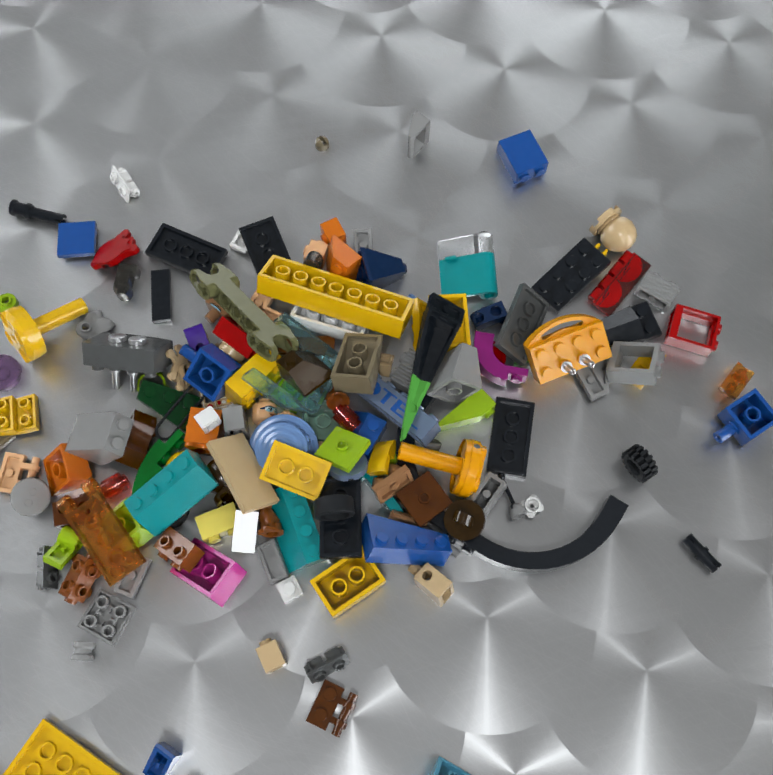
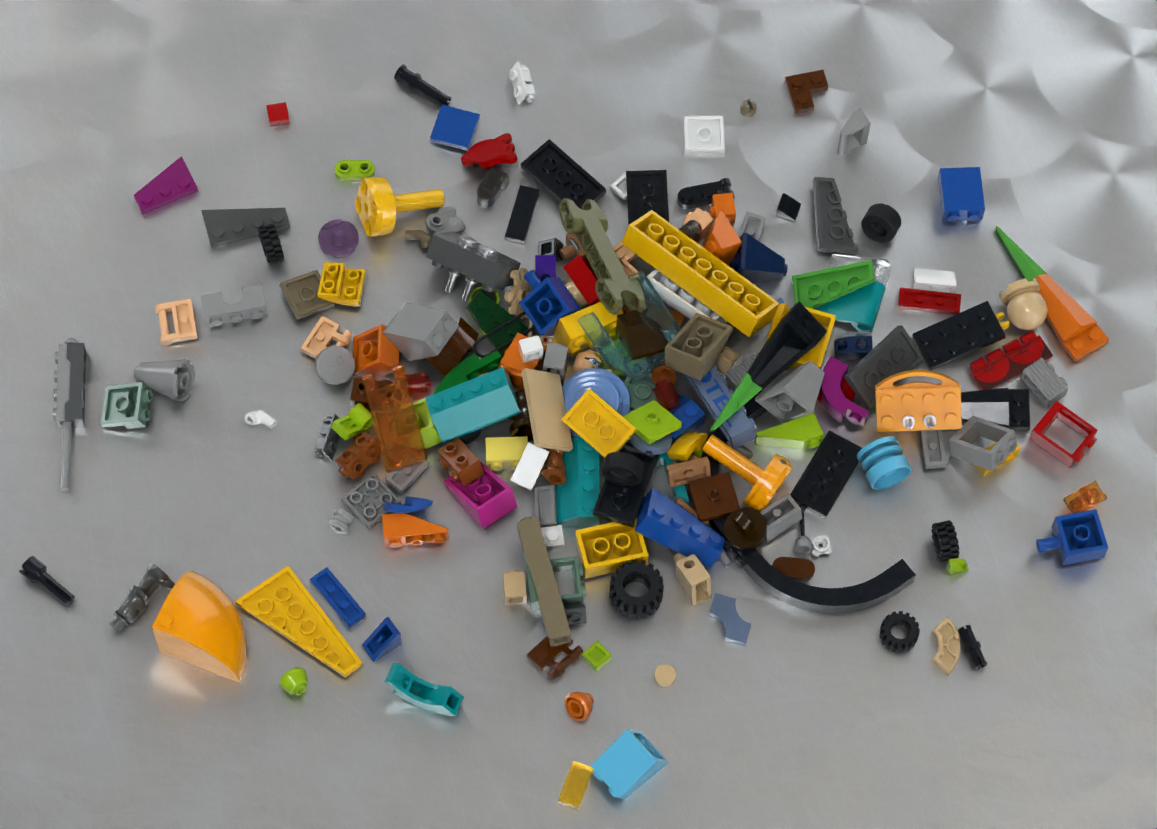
camera: 20 degrees right, 5 degrees down
none -> blue tile [310,567,366,629]
none -> orange slope [382,513,449,548]
none -> blue slope [383,496,433,513]
none -> dark tan arm [405,230,432,248]
none -> dark tan brick [517,517,571,647]
none -> sand green window [526,556,586,610]
none -> black slope [538,238,563,262]
none -> orange brick [564,692,594,721]
none -> lime tile [581,640,612,671]
none -> black tyre [609,560,664,619]
none -> tan tile [654,664,676,687]
none -> black plate [677,178,735,209]
none -> white tile [683,116,725,154]
none -> sand blue tile [709,593,751,646]
none -> reddish brown tile [772,557,815,581]
none -> black slope [776,193,801,222]
none -> reddish brown plate [785,70,828,114]
none -> bright green wing [792,260,876,309]
none -> dark grey wing [813,177,859,254]
none -> medium azure wheel [857,436,912,490]
none -> black tyre [861,203,901,243]
none -> black tyre [879,611,920,653]
none -> red tile [898,287,961,315]
none -> white panel [913,268,957,293]
none -> tan tile [932,616,960,676]
none -> lime tile [946,558,969,574]
none -> orange plate [996,226,1109,362]

